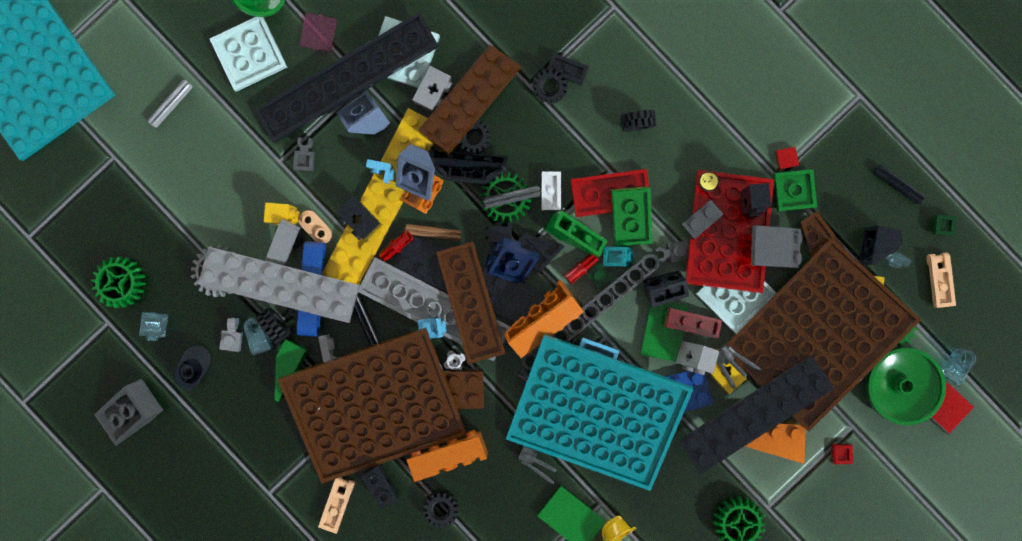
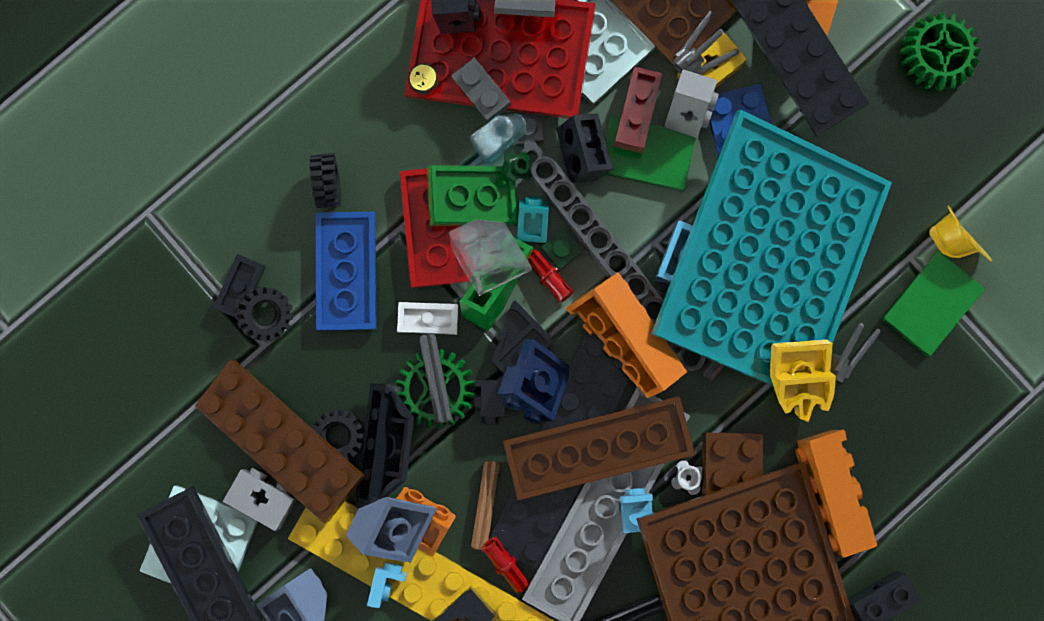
camera: 90 degrees left, 5 degrees down
black tyre [423,490,459,528] -> none
none -> blue plate [315,211,377,331]
none -> clear slope [448,219,532,296]
none -> clear light blue piece [469,114,527,164]
none -> dark green plate [502,152,532,181]
none -> yellow plate [770,339,836,422]

